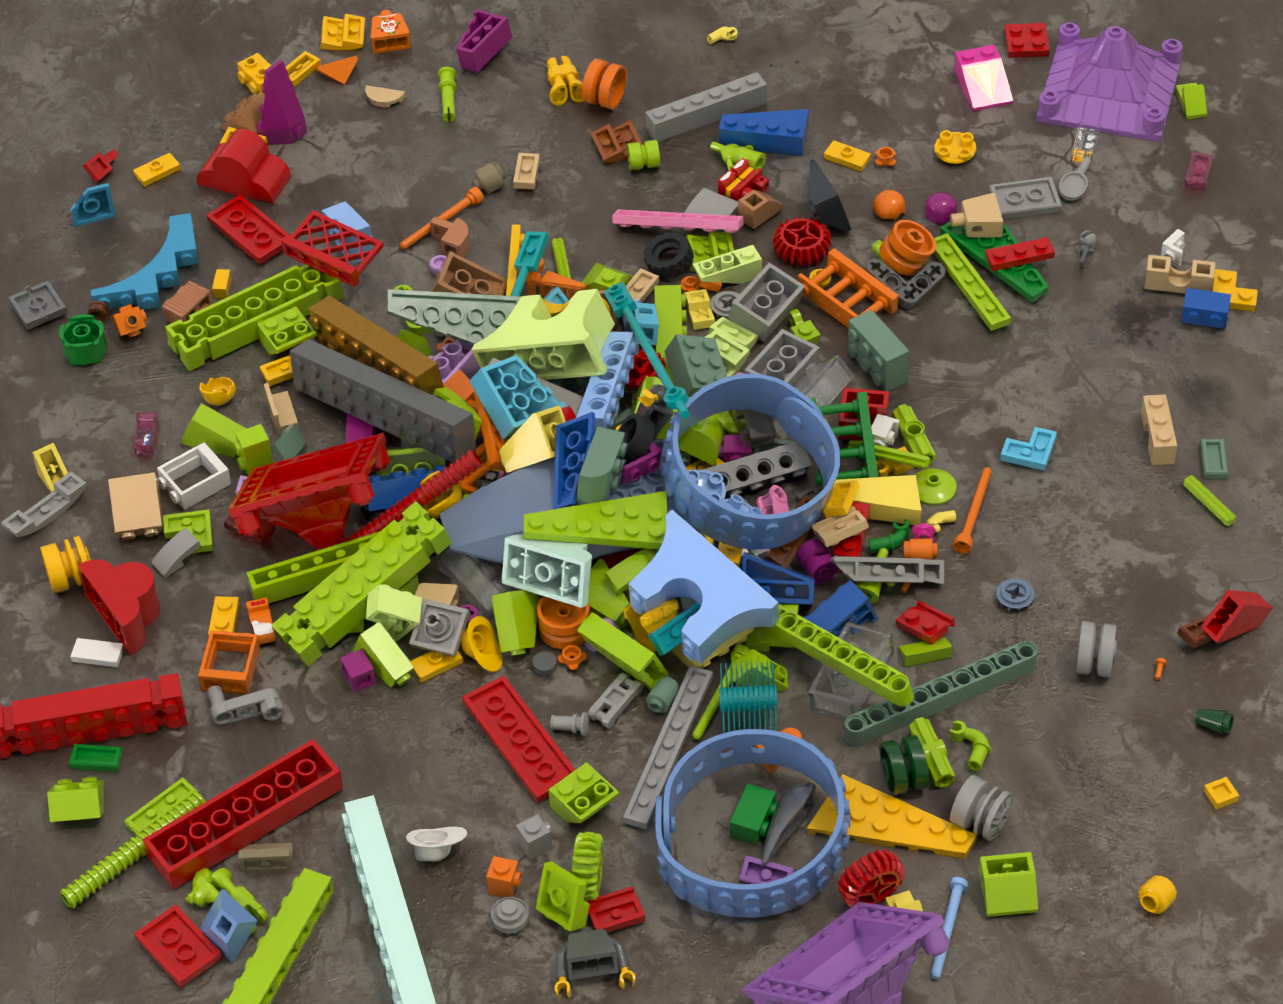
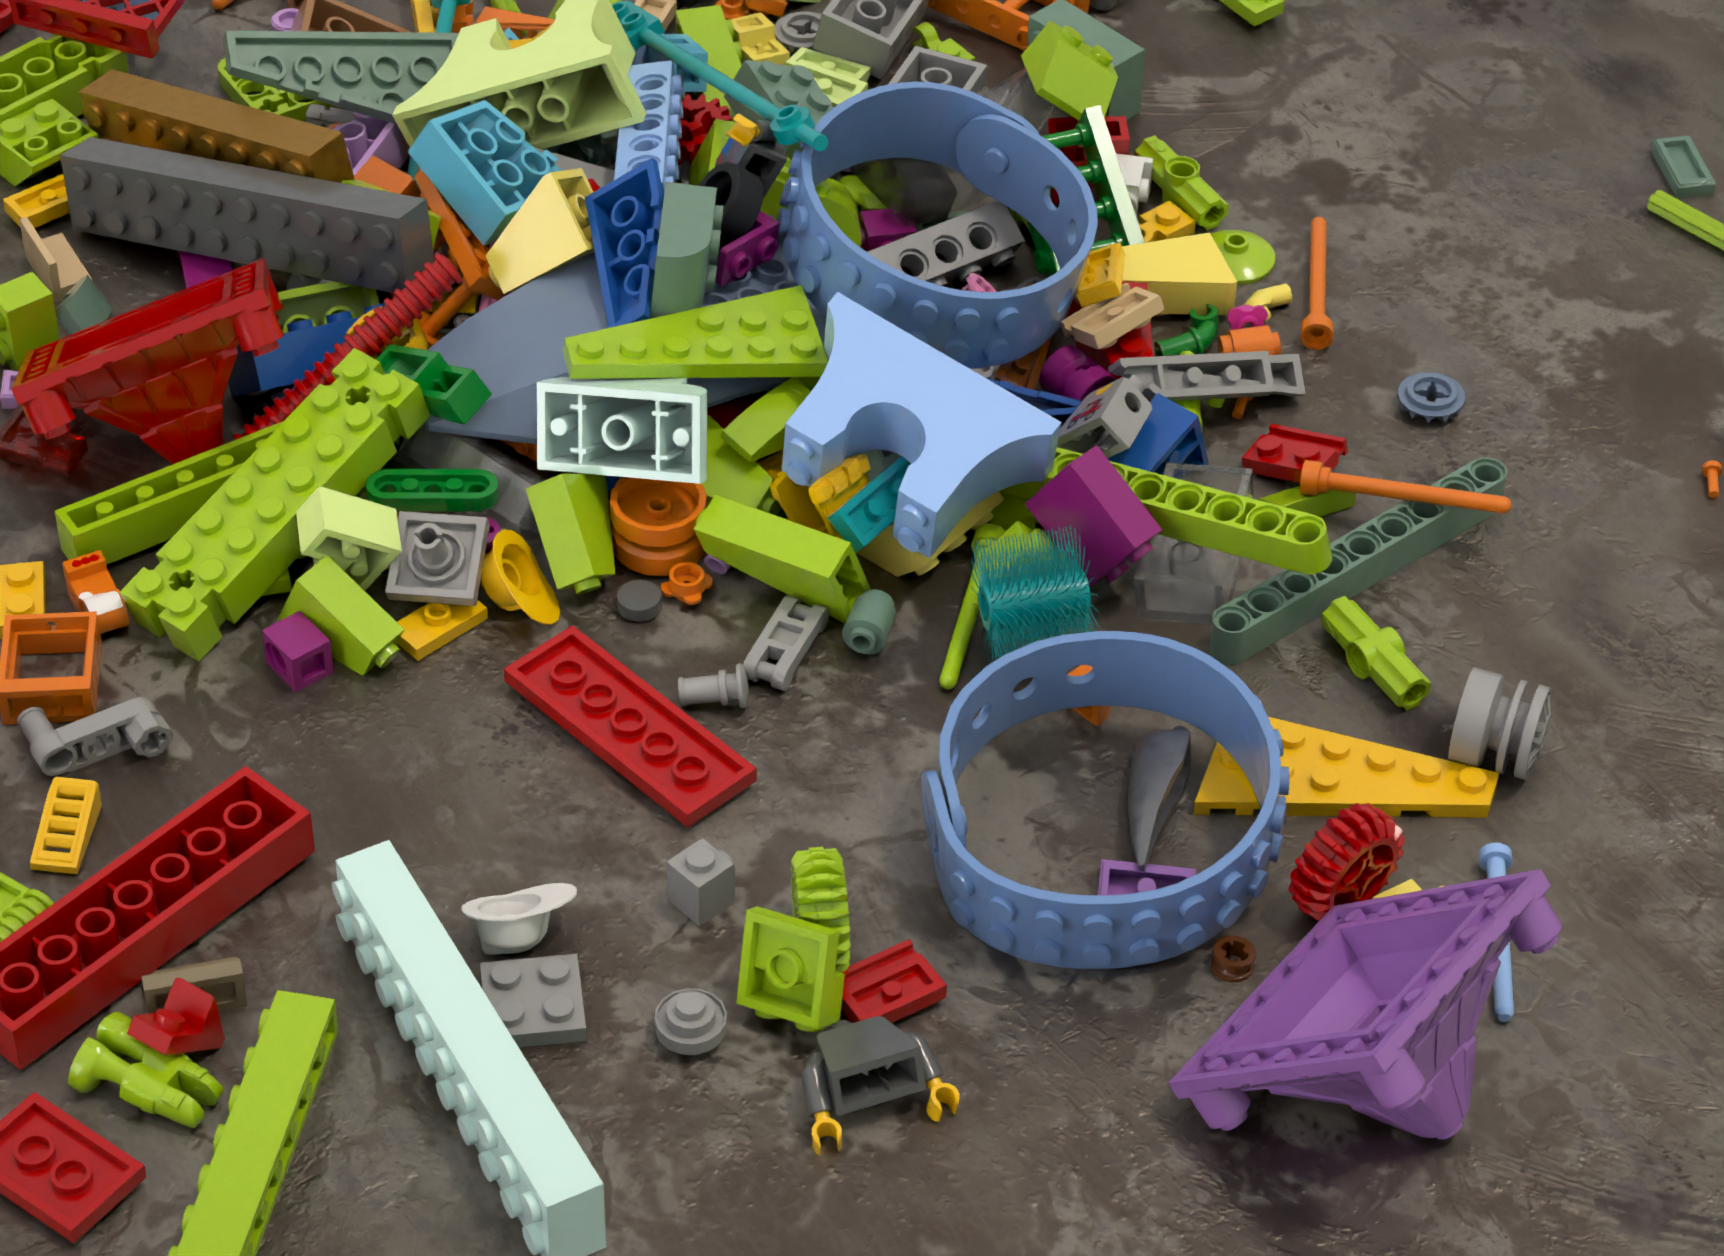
camera: 15 degrees left, 5 degrees down
lime animal [185,868,213,904] -> none
medium blue slope [200,890,258,963] -> none
orange brick [486,856,522,898] -> none
lime slope [548,762,619,823] -> none
light grey plate [623,666,713,830] -> none
green brick [730,784,779,845] -> none
lime axle [848,440,930,469] -> none
dark green wheel [879,735,930,796] -> none
lime piece [950,721,991,771] -> none
lime slope [979,852,1038,917] -> none
medium azure plate [1000,427,1057,471] -> none
light grey wheel [1076,621,1117,678] -> none
tan arch [1141,394,1177,465] -> none
none -> yellow slope [30,777,102,874]
none -> red slope [127,977,225,1055]
none -> green plate [366,469,499,512]
none -> green slope [376,344,492,425]
none -> light grey plate [480,954,587,1047]
none -> lime slope [1021,20,1118,120]
none -> magenta brick [1025,445,1162,588]
none -> light grey torso [1057,374,1152,458]
none -> reddish brown bush [1211,936,1257,982]
none -> orange piece [1300,460,1512,514]

